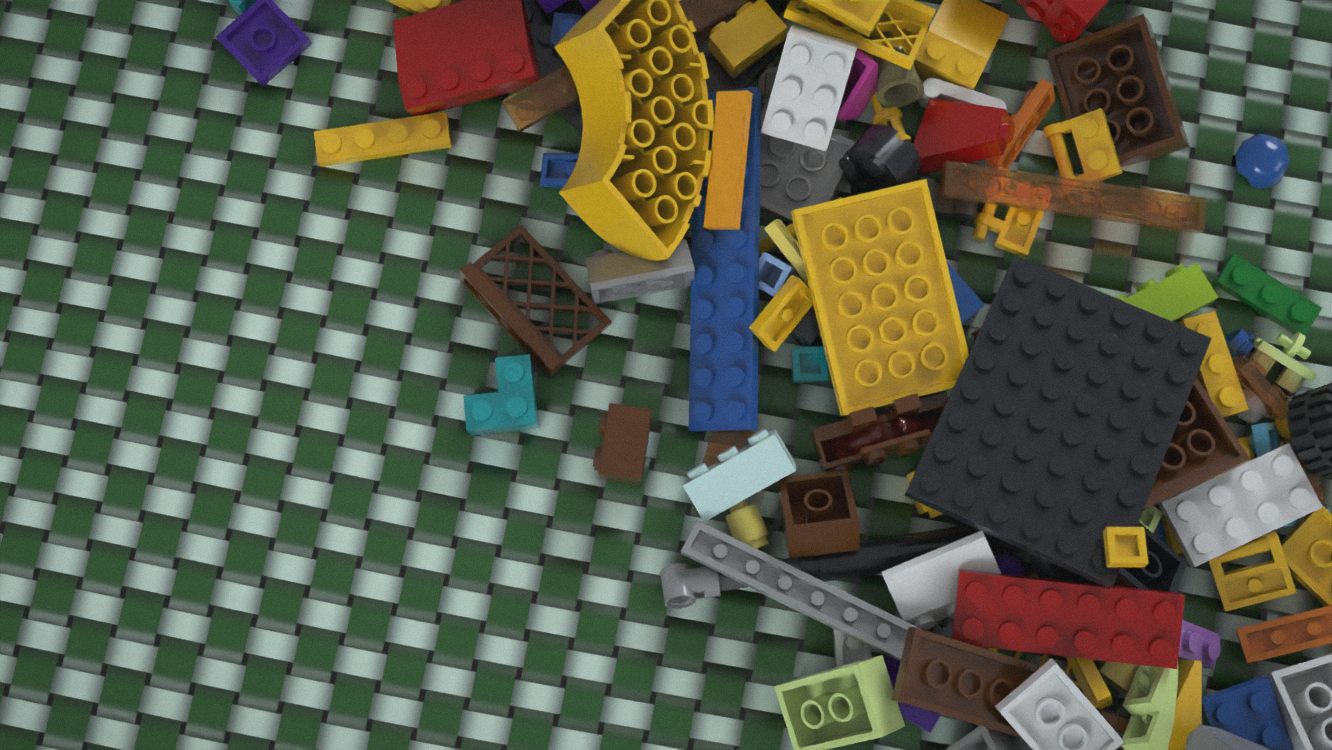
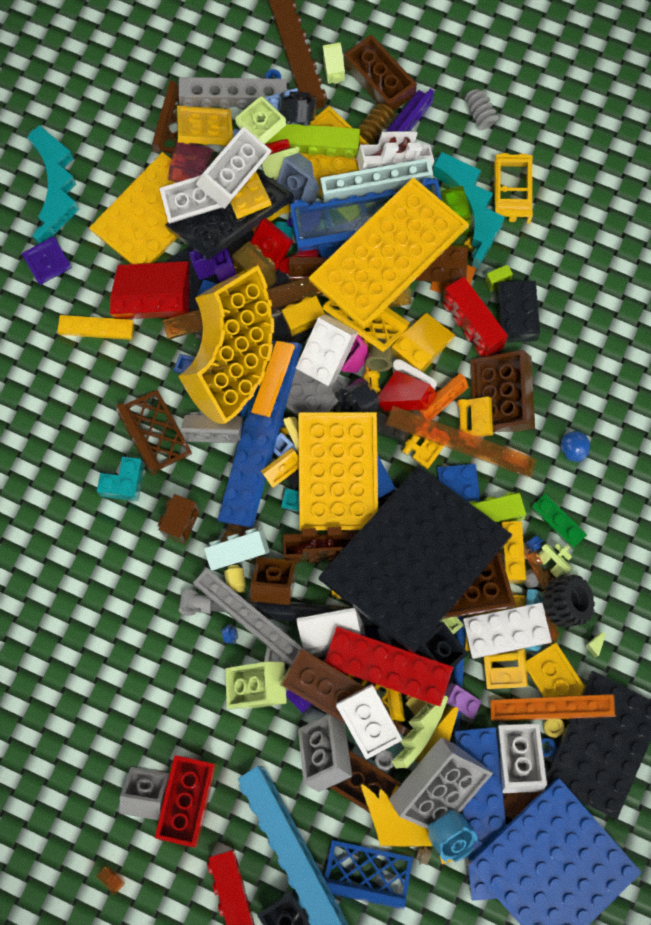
camera: 20 degrees right, 5 degrees down
yellow plate [1103,527,1148,567] -> none
none -> blue plate [222,624,238,644]
none -> blue plate [437,464,480,503]

